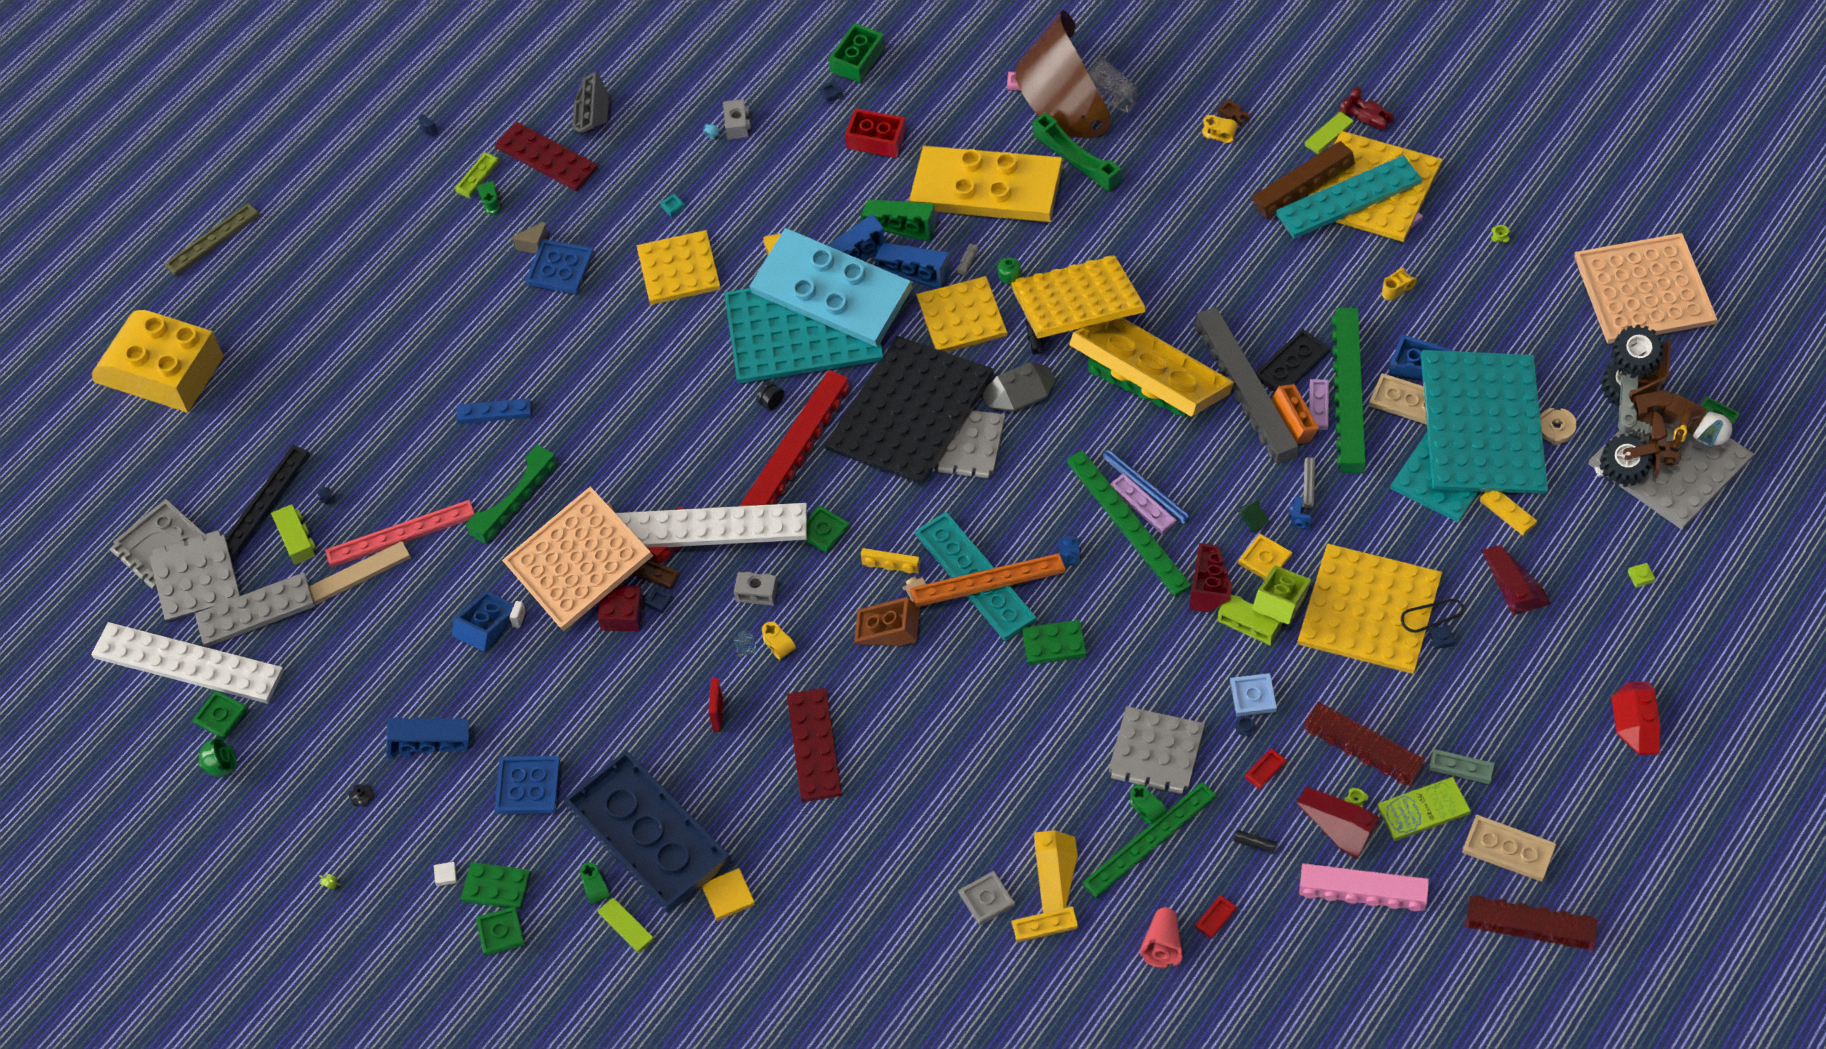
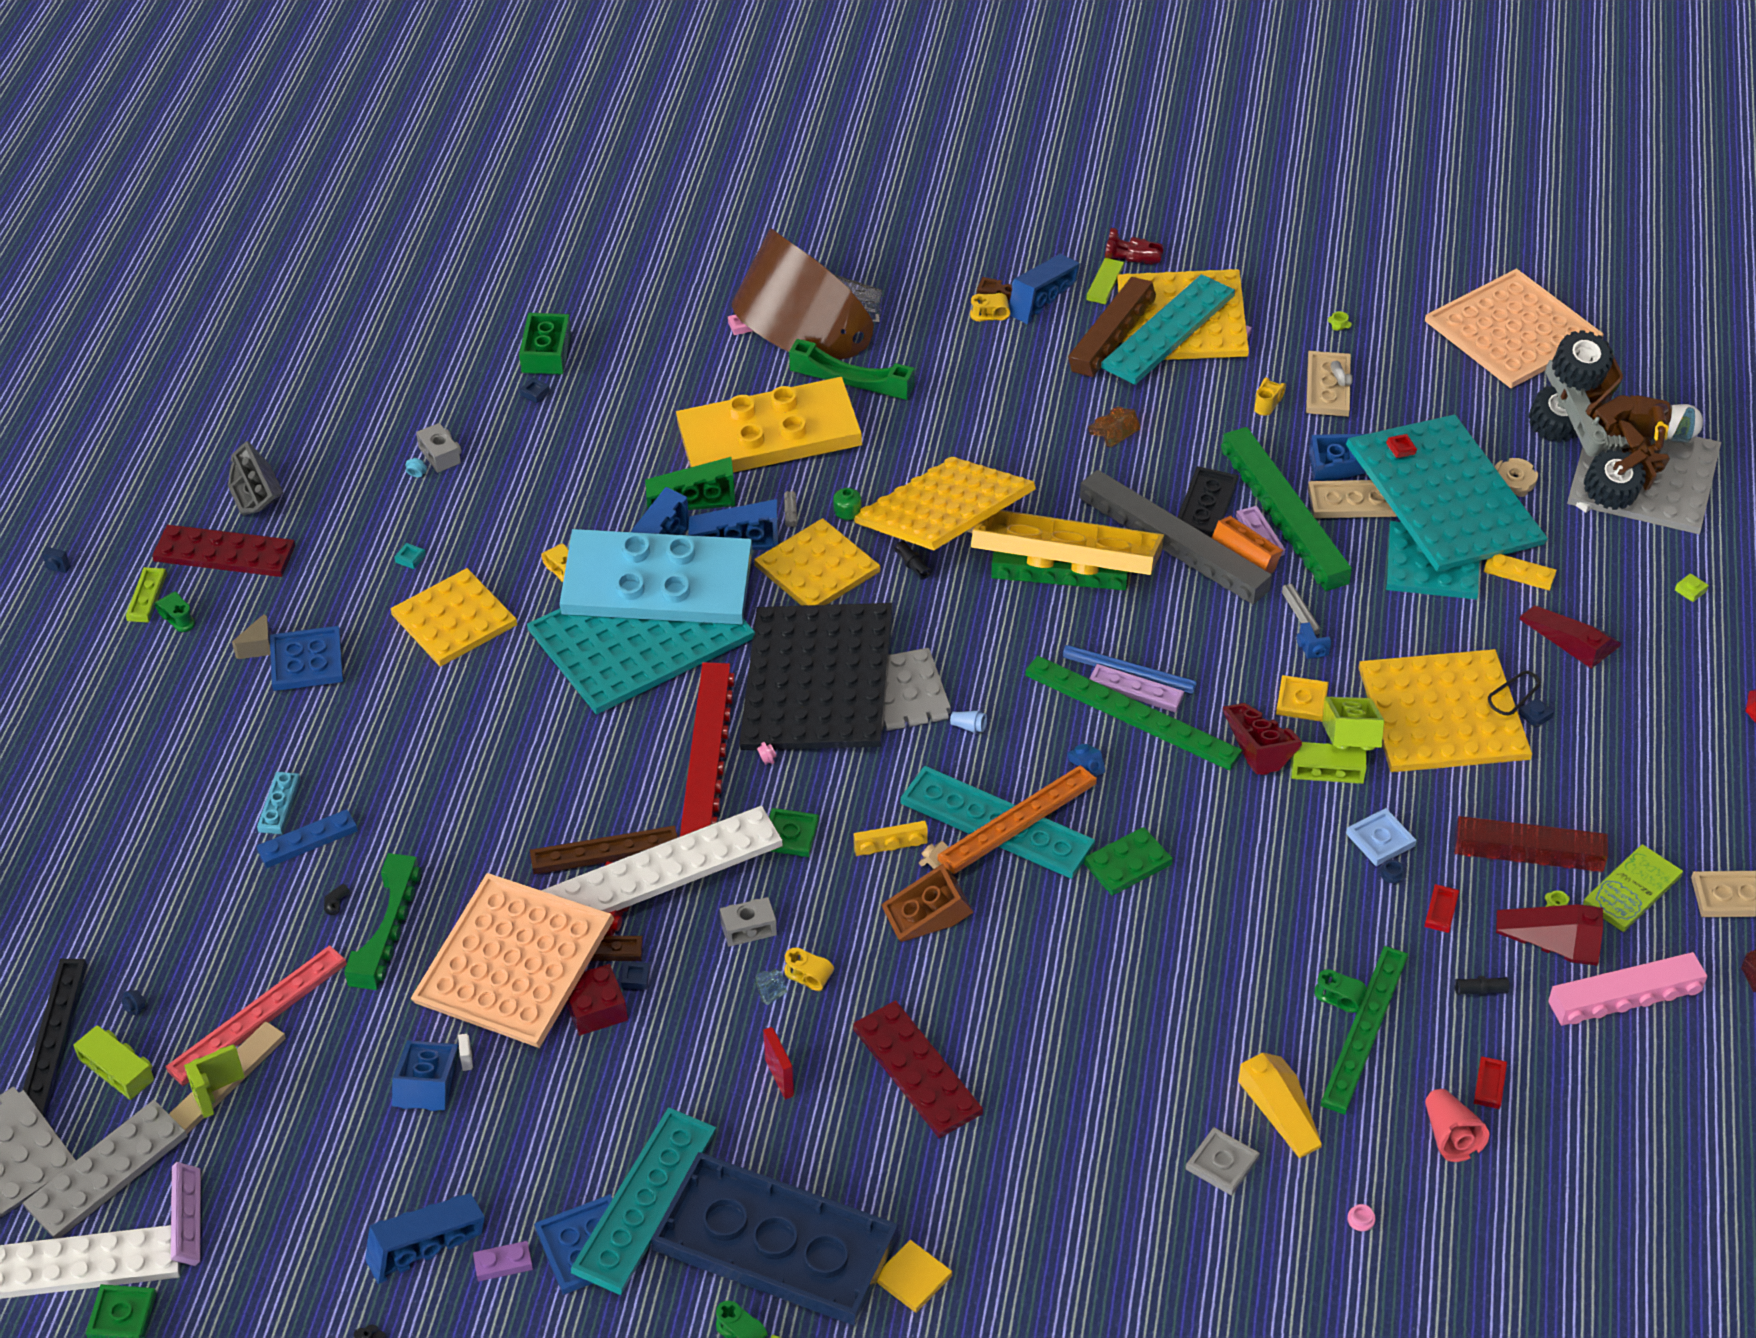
camera: 30 degrees left, 10 degrees down
black wheel [756,381,785,411] -> none
red brick [845,109,907,158] -> none
dark grey wedge [981,362,1056,412] -> none
yellow plate [1012,906,1078,943] -> none
light grey hinge [1109,706,1205,795] -> none
dark green tile [1238,501,1269,532] -> none
sand green plate [1429,749,1494,785] -> none
none -> lavender tile [171,1162,201,1266]
none -> lime bracket [184,1044,244,1118]
none -> medium azure tile [257,772,301,834]
none -> black arm [324,884,350,915]
none -> medium lavender plate [473,1241,533,1282]
none -> reddish brown plate [530,825,678,875]
none -> teal plate [571,1107,716,1295]
none -> bright pink plate [757,742,777,765]
none -> light blue cone [950,710,987,734]
none -> blue wedge [1009,254,1080,324]
none -> clear orange bracket [1088,407,1140,447]
none -> tan plate [1306,351,1351,416]
none -> light grey arm [1330,361,1352,387]
none -> bright pink plate [1347,1204,1375,1231]
none -> red tile [1386,434,1417,458]

